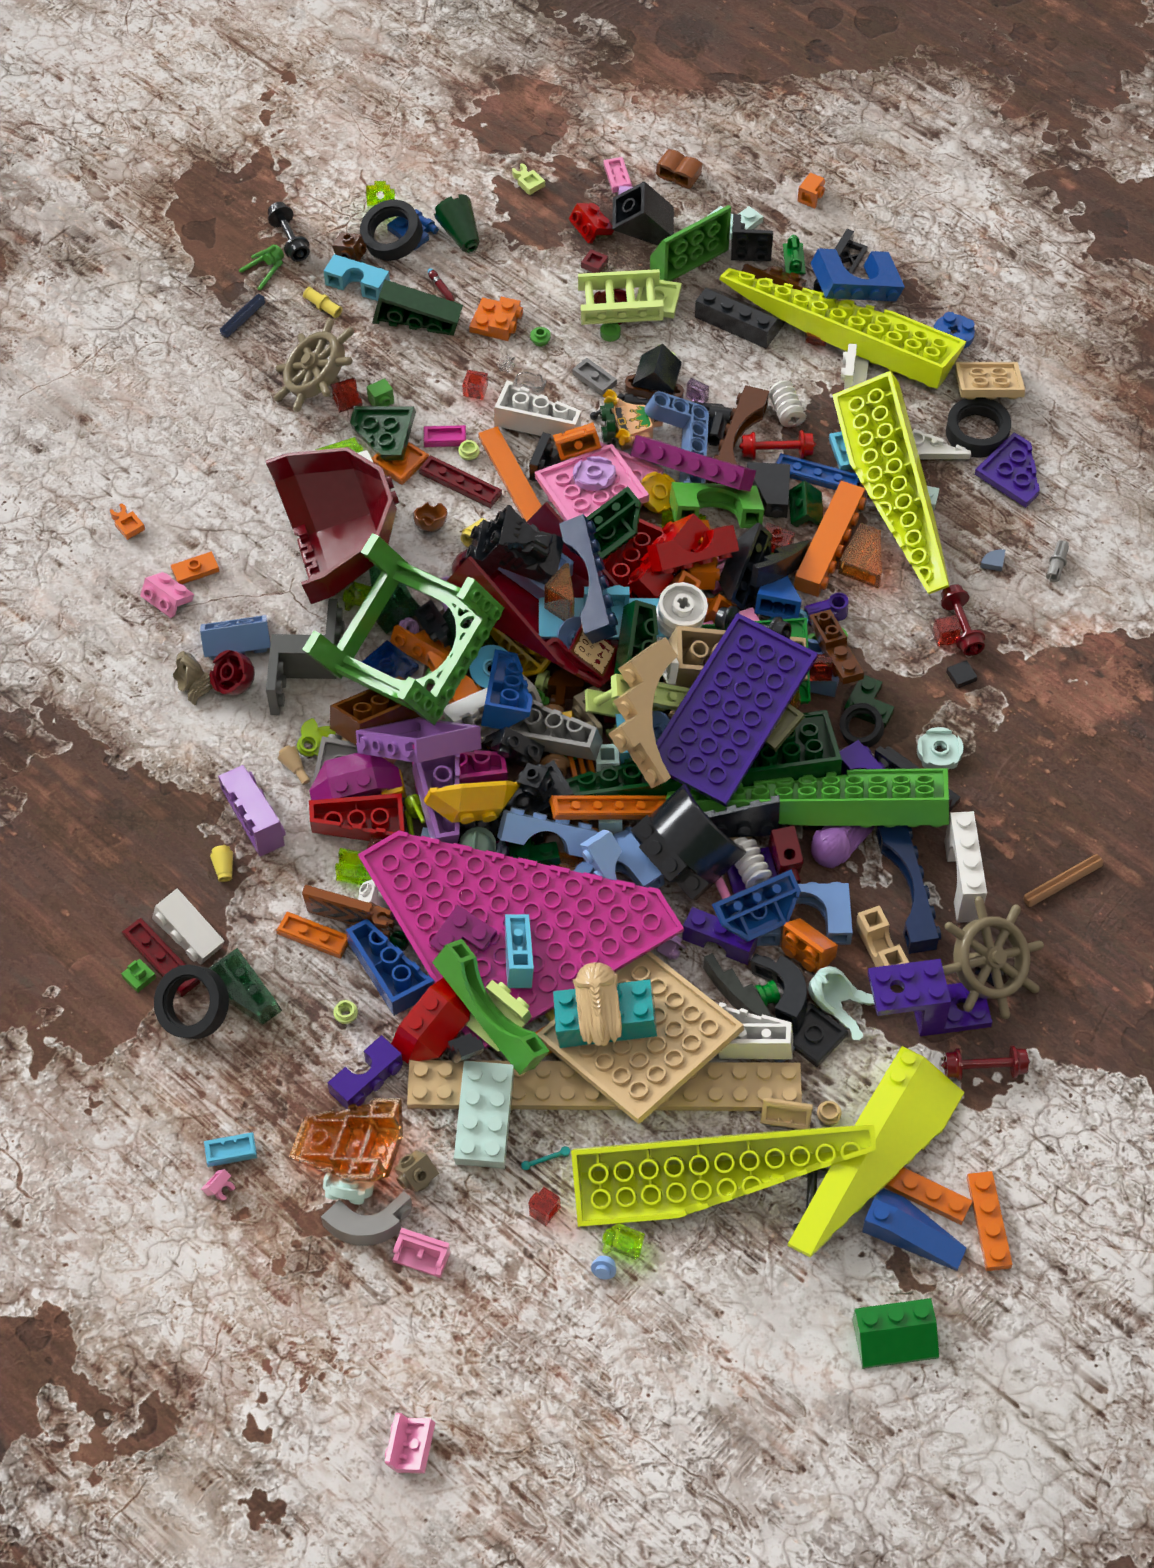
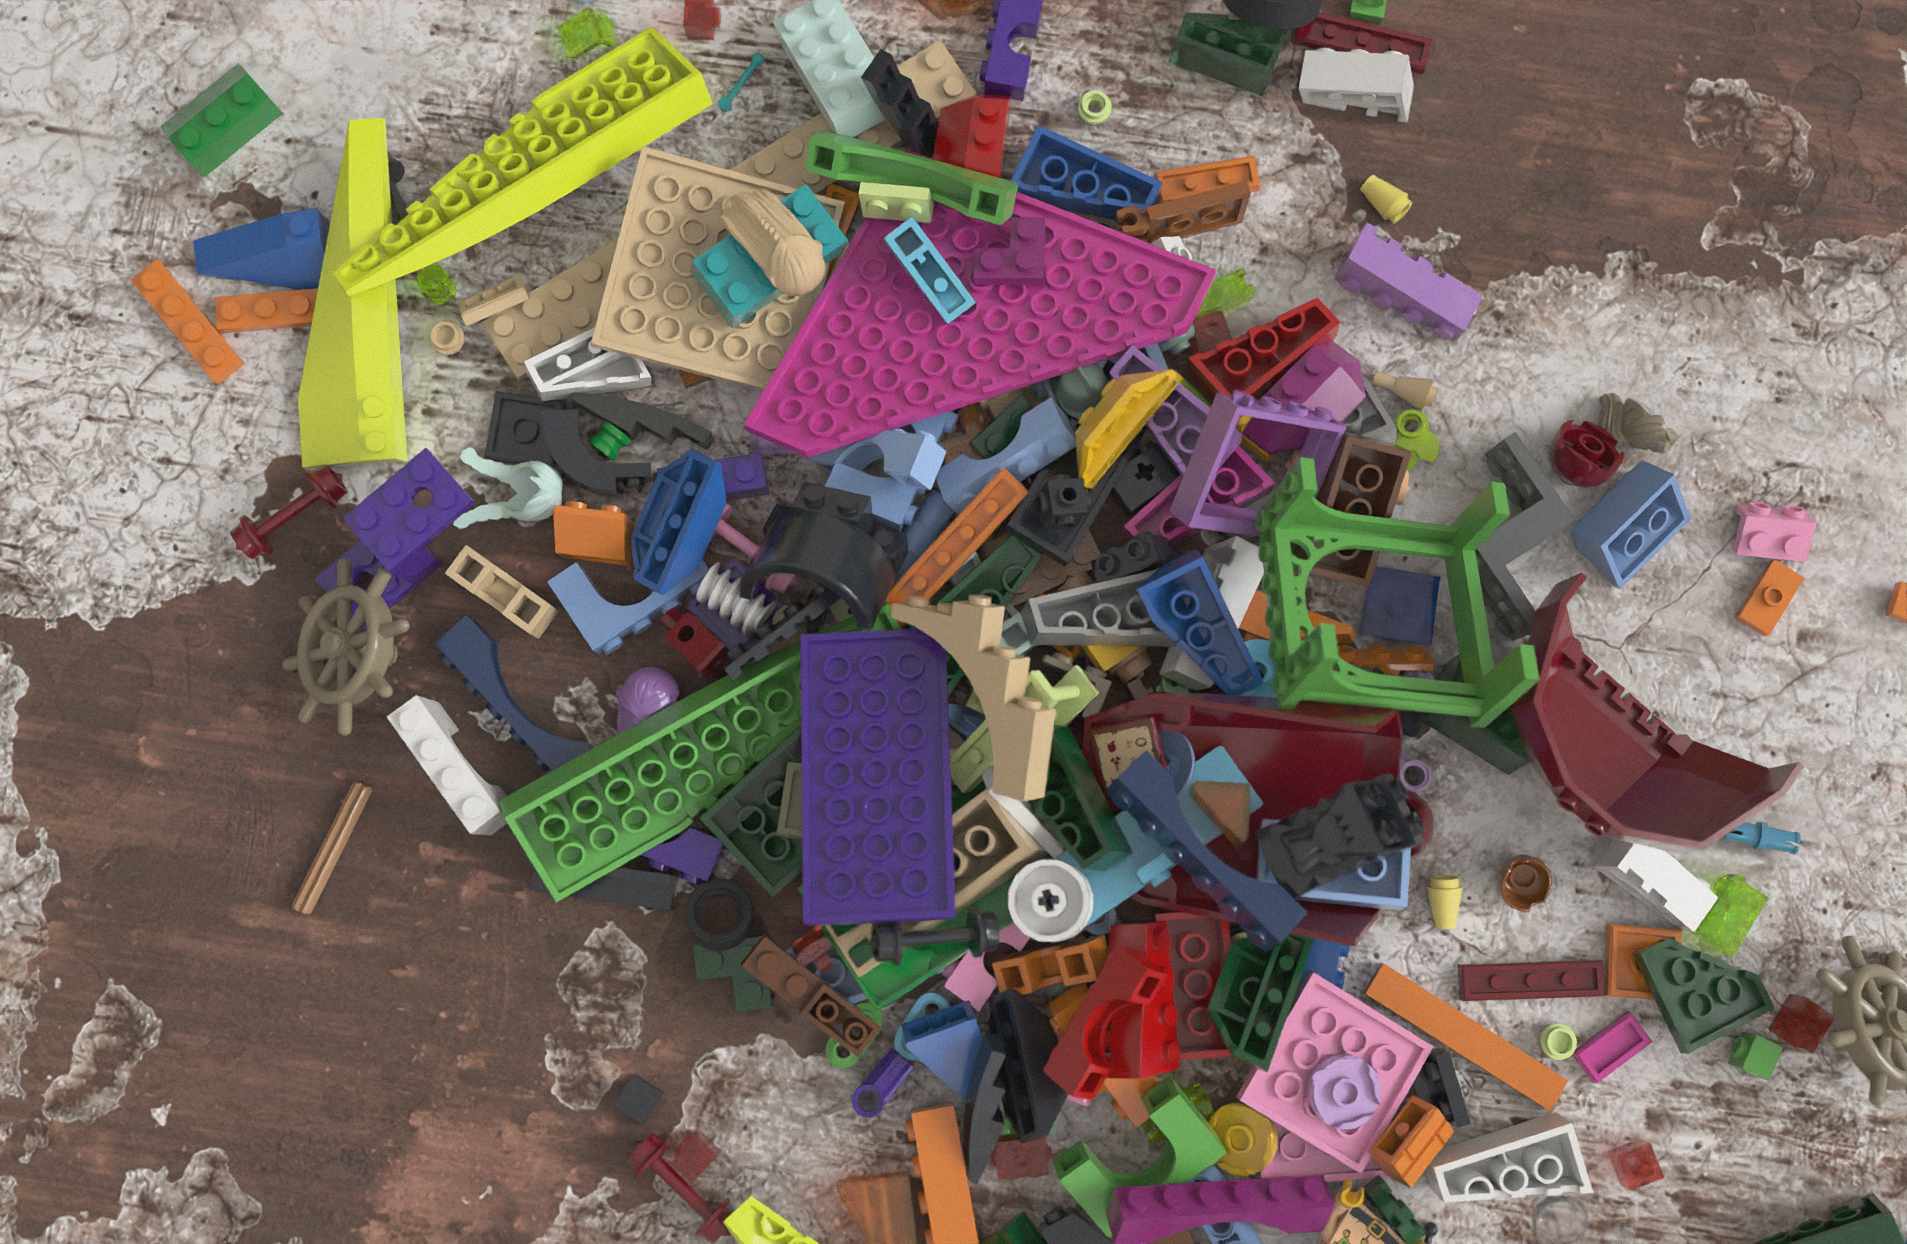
camera: 145 degrees right, 25 degrees up
light aqua plate [917,727,963,769] -> none

